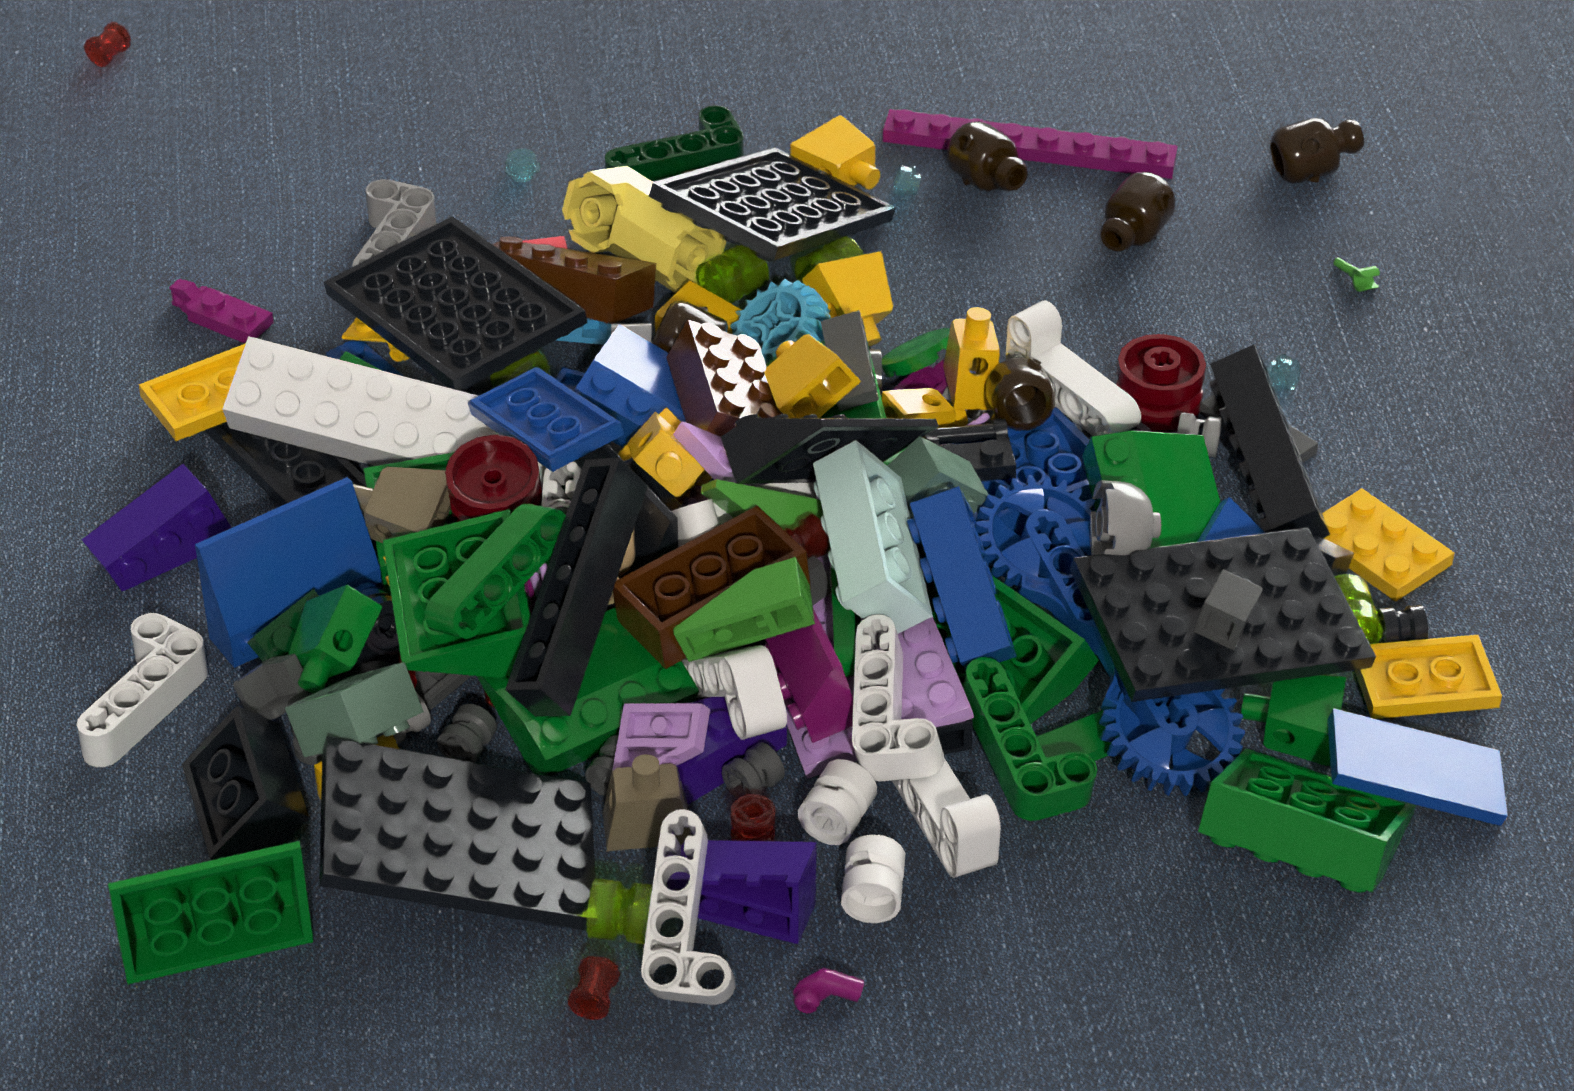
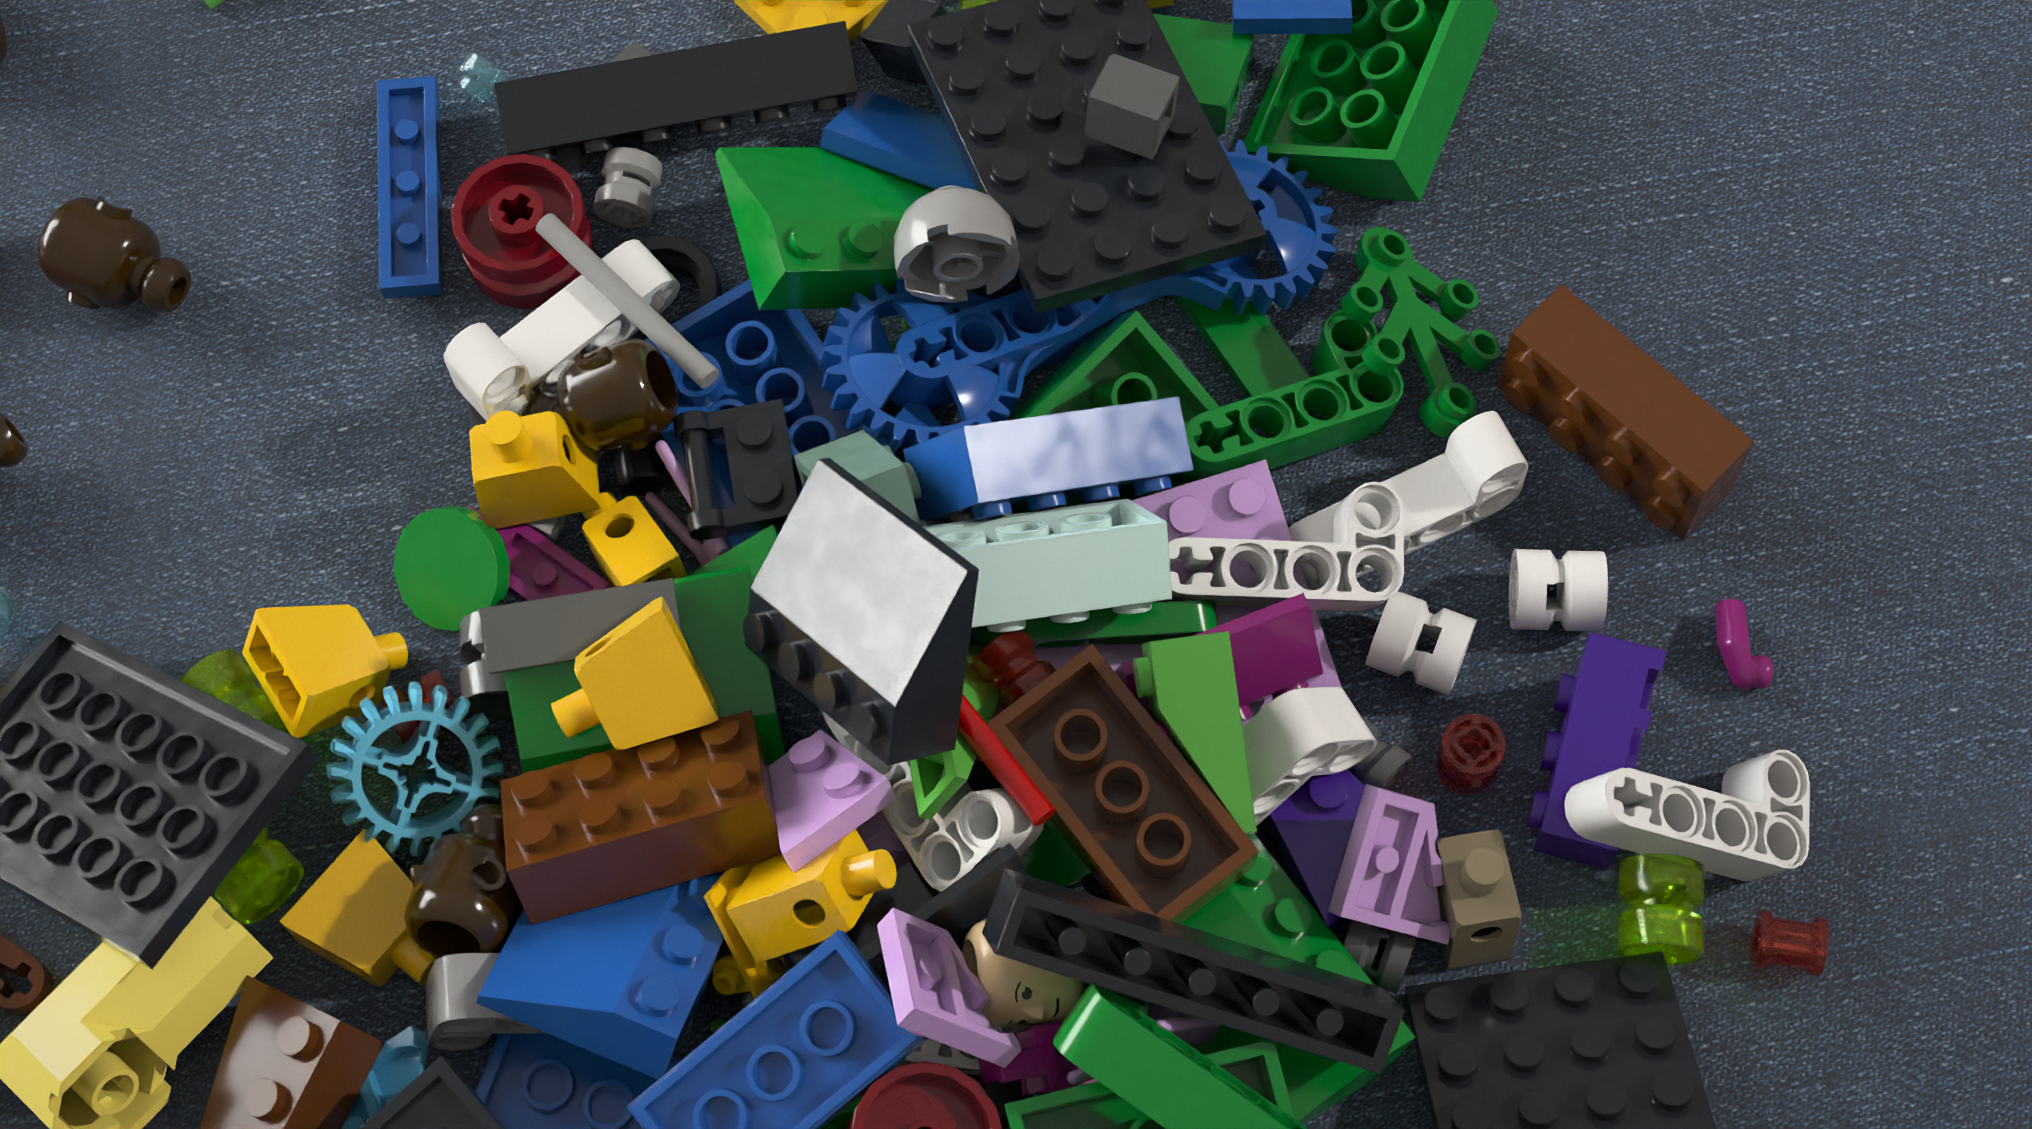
camera: 90 degrees left, 25 degrees up
none -> blue plate [377,76,443,299]
none -> light grey bar [536,213,719,389]
none -> lavender wing [877,908,1021,1068]
none -> red bar [958,694,1056,827]
none -> green plant [1341,227,1501,439]
none -> reddish brown brick [1497,284,1754,541]

